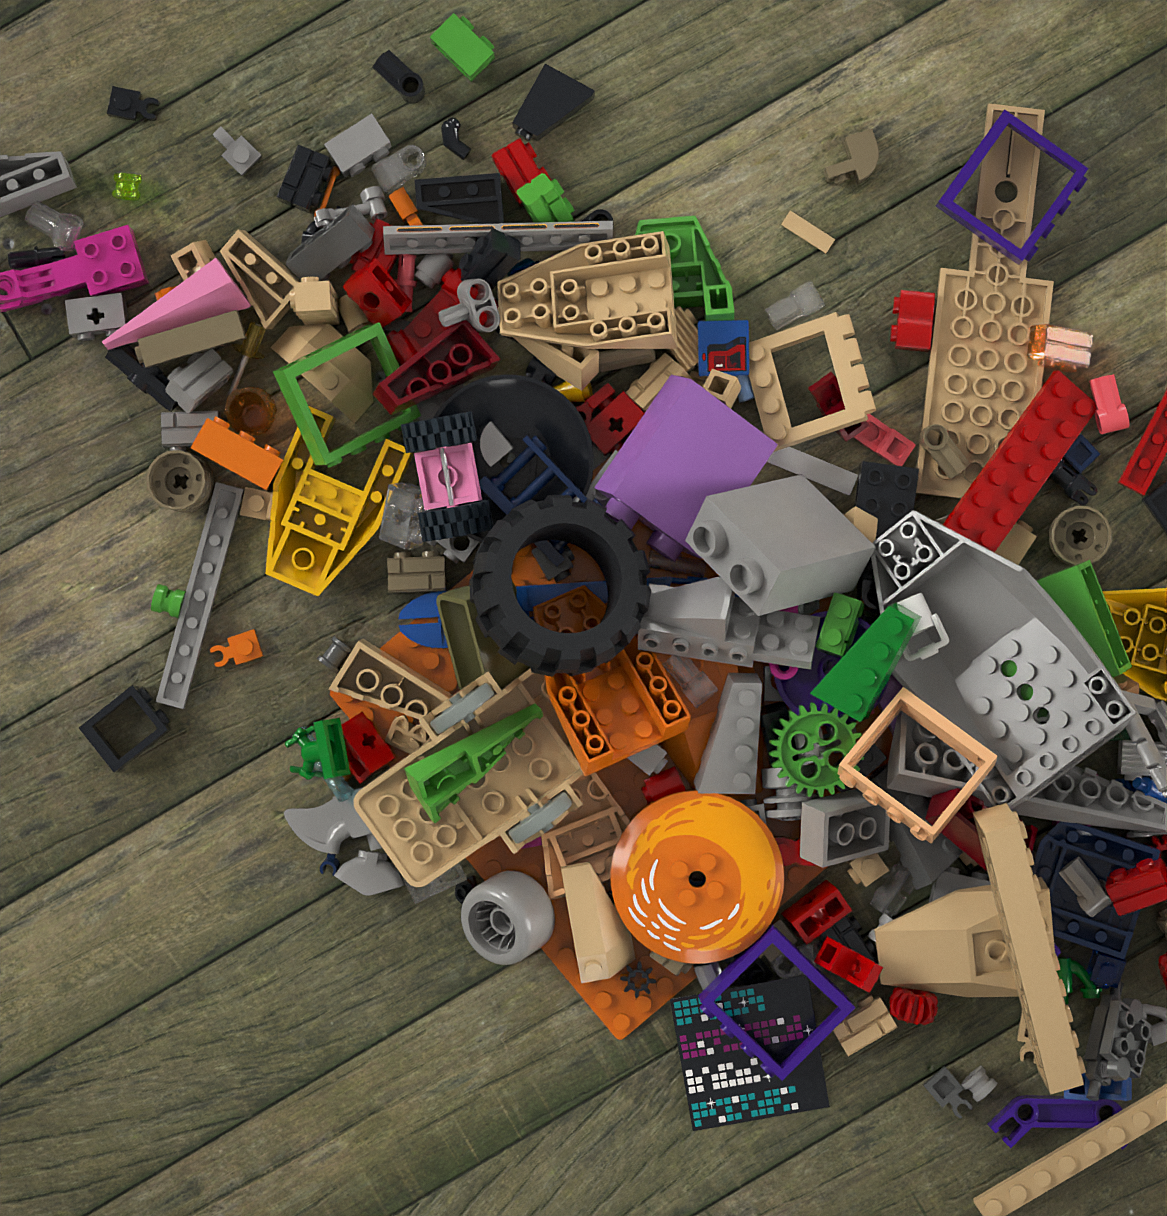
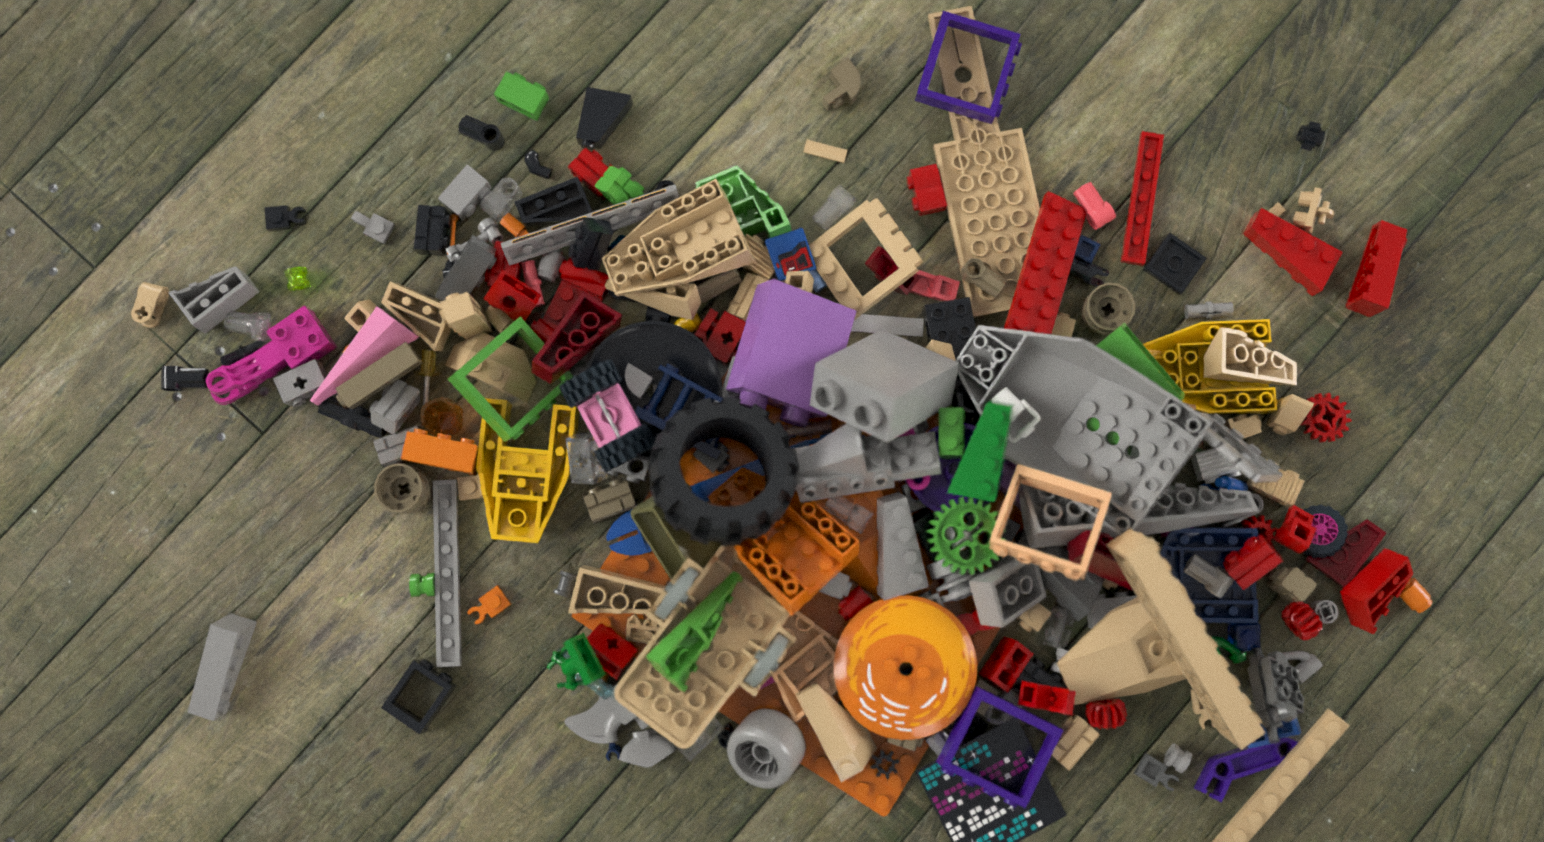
camera: 20 degrees left, 5 degrees down
light grey beam [439,279,500,332] -> none
clear orange brick [1027,324,1093,372] -> none

